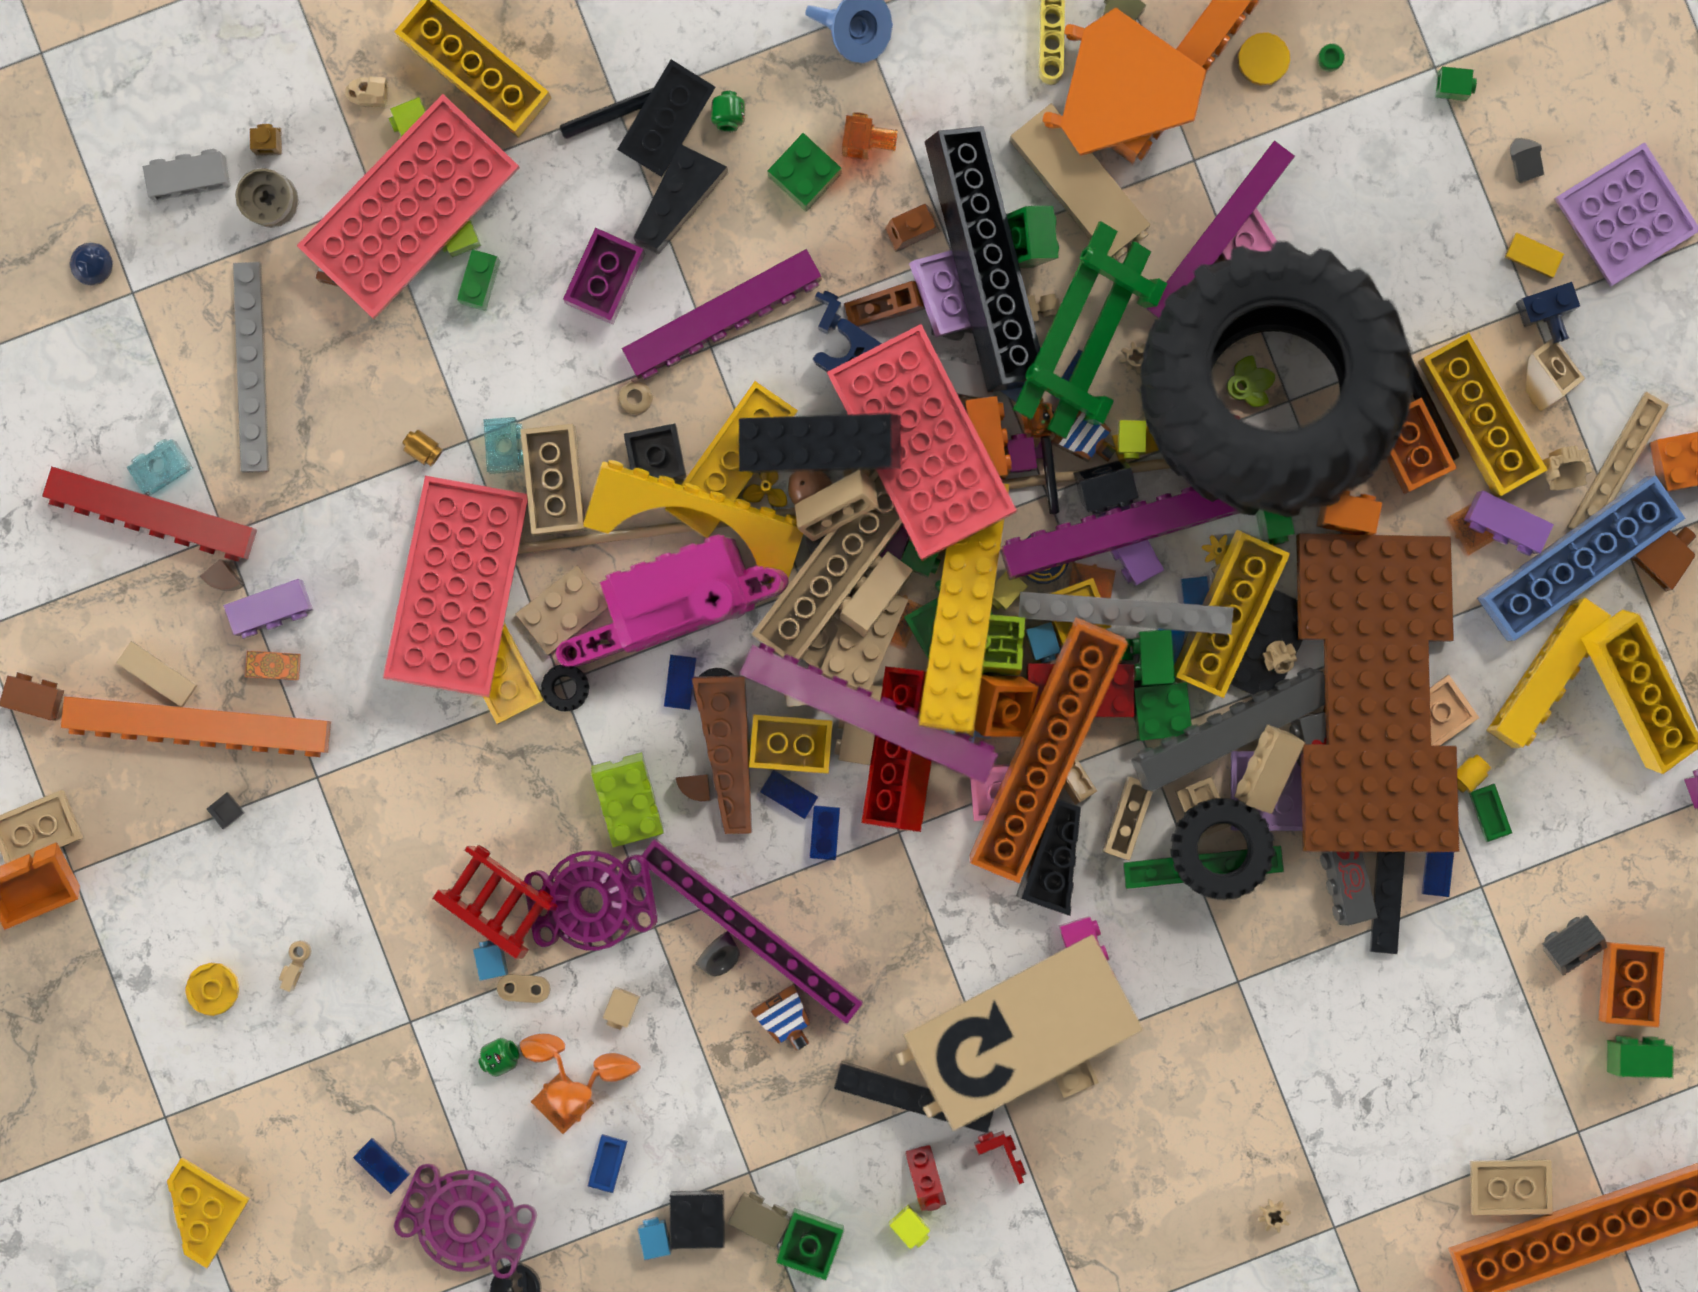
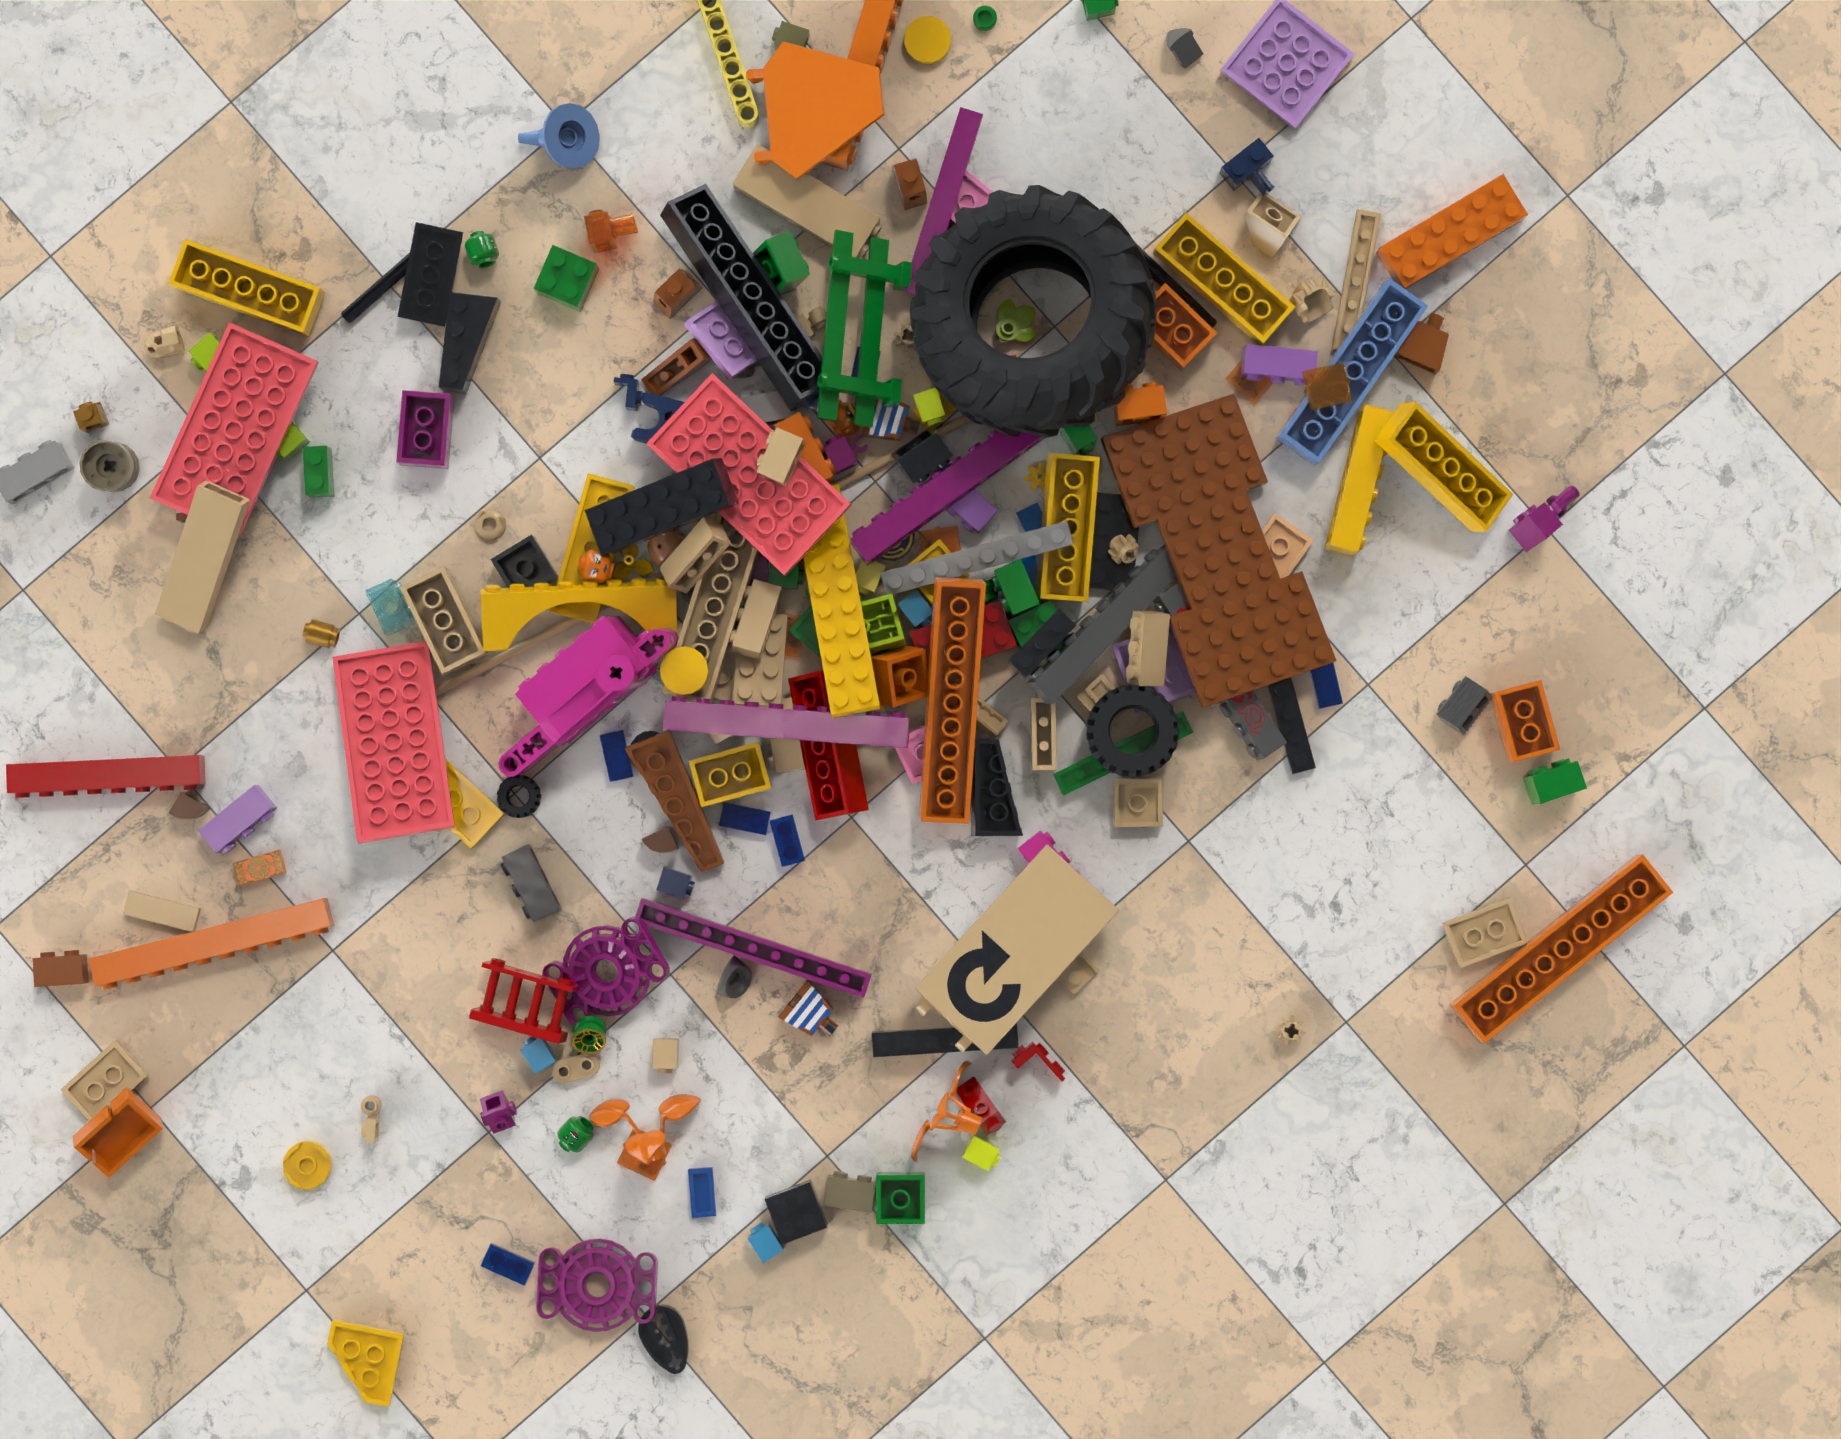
camera: 20 degrees left, 0 degrees up
clear light blue brick [127,439,193,496] -> none
black tile [207,792,245,829] -> none
light grey plate [233,262,269,472] -> none
tan plate [515,565,608,656] -> none
lime piece [591,752,664,848] -> none
magenta brick [621,249,822,380] -> none
black bar [1040,435,1060,514] -> none
yellow brick [1457,754,1491,793] -> none
green tile [1468,783,1512,842] -> none
yellow tile [1505,232,1564,279] -> none
none -> tan brick [155,480,250,634]
none -> magenta brick [480,1090,517,1134]
none -> black brick [501,844,562,922]
none -> green wheel [572,1016,606,1054]
none -> orange head [577,549,615,584]
none -> dark blue brick [656,867,695,899]
none -> yellow tile [660,646,709,695]
none -> tan brick [756,427,807,486]
none -> dark orange torso [892,158,927,210]
none -> orange plant [911,1061,982,1163]
none -> black brick [1007,609,1076,679]
none -> tan plate [1113,778,1163,827]
none -> clear orange piece [1302,362,1352,411]

